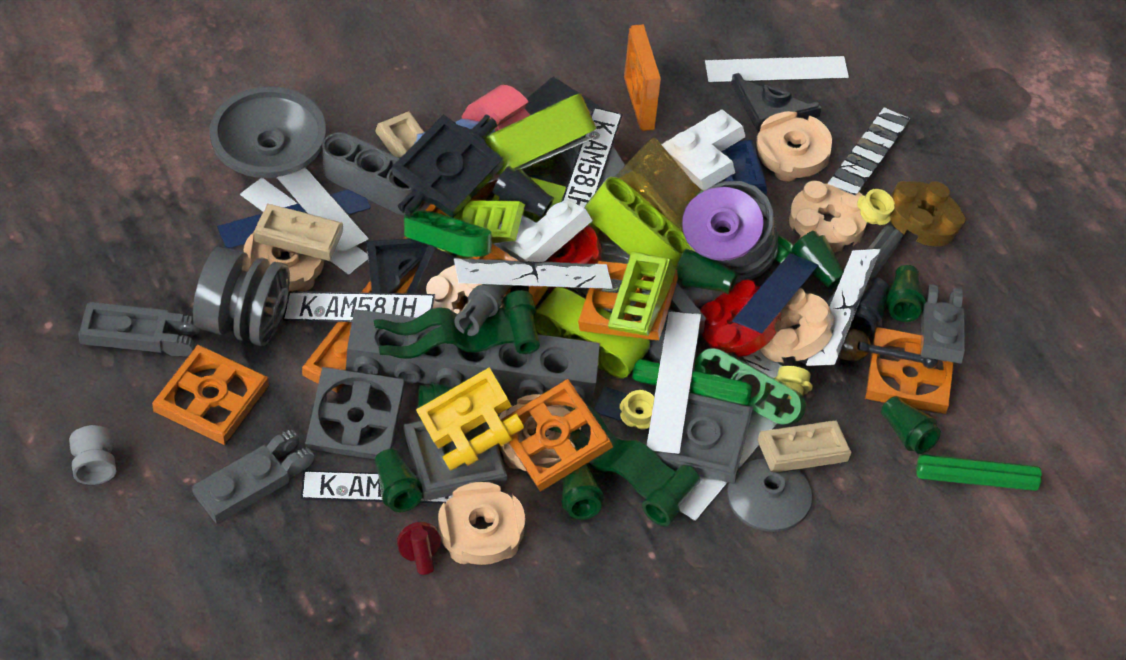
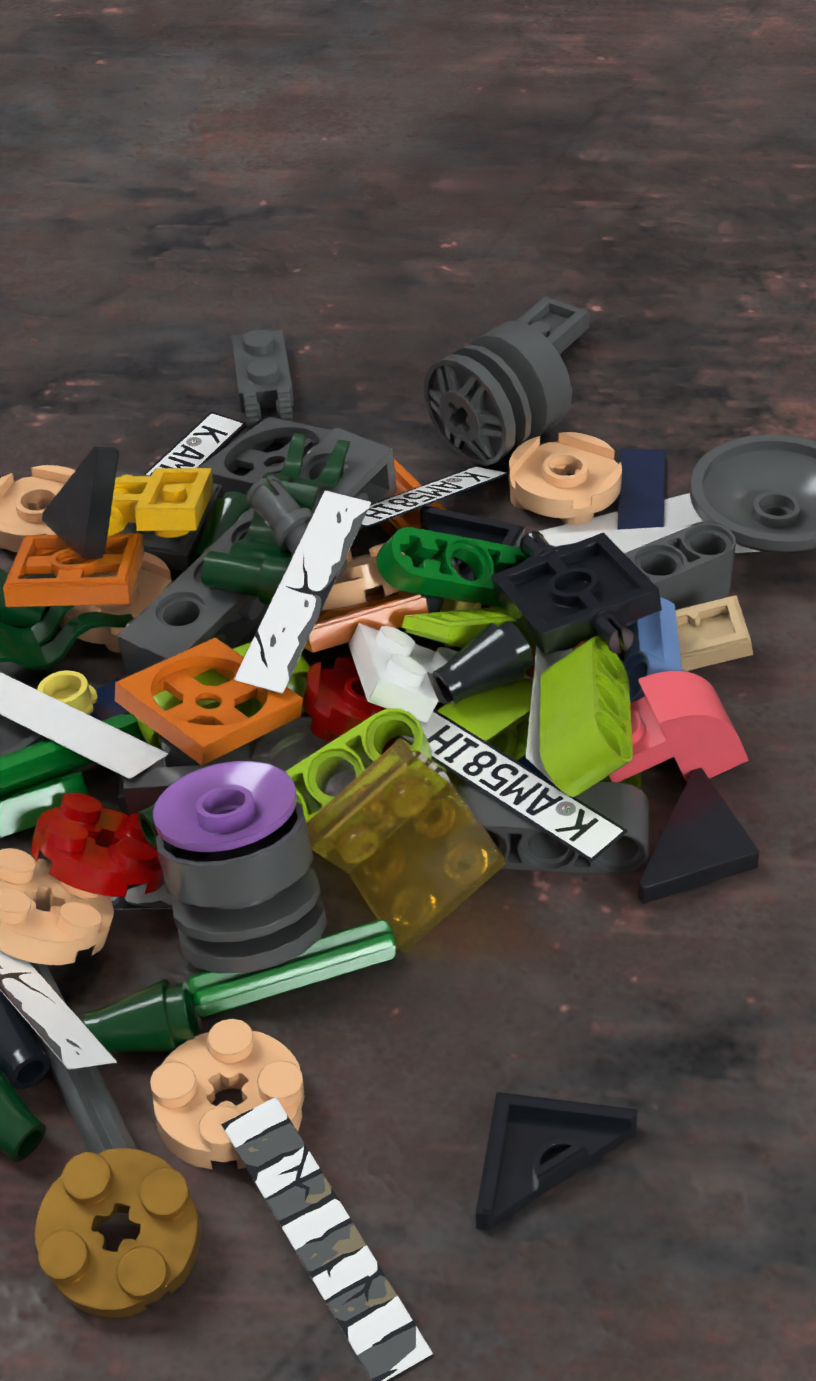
camera: 125 degrees right, 10 degrees down
light grey wheel [69,425,116,485] -> none
orange piece [152,345,269,445] -> none
tan plate [253,203,343,261] -> none
dark green cone [375,449,422,513] -> none
dark red plate [397,522,441,575] -> none
lime slope [608,252,676,336] -> none
orange piece [624,24,661,131] -> none
white plate [660,109,745,191] -> none
white sticker [705,56,849,82] -> none
dark blue plate [721,140,767,196] -> none
dark blue sticker [732,253,818,333] -> none
light nougat plate [755,111,832,182] -> none
light yellow plate [857,189,895,225] -> none
none -> black tile [42,446,119,558]

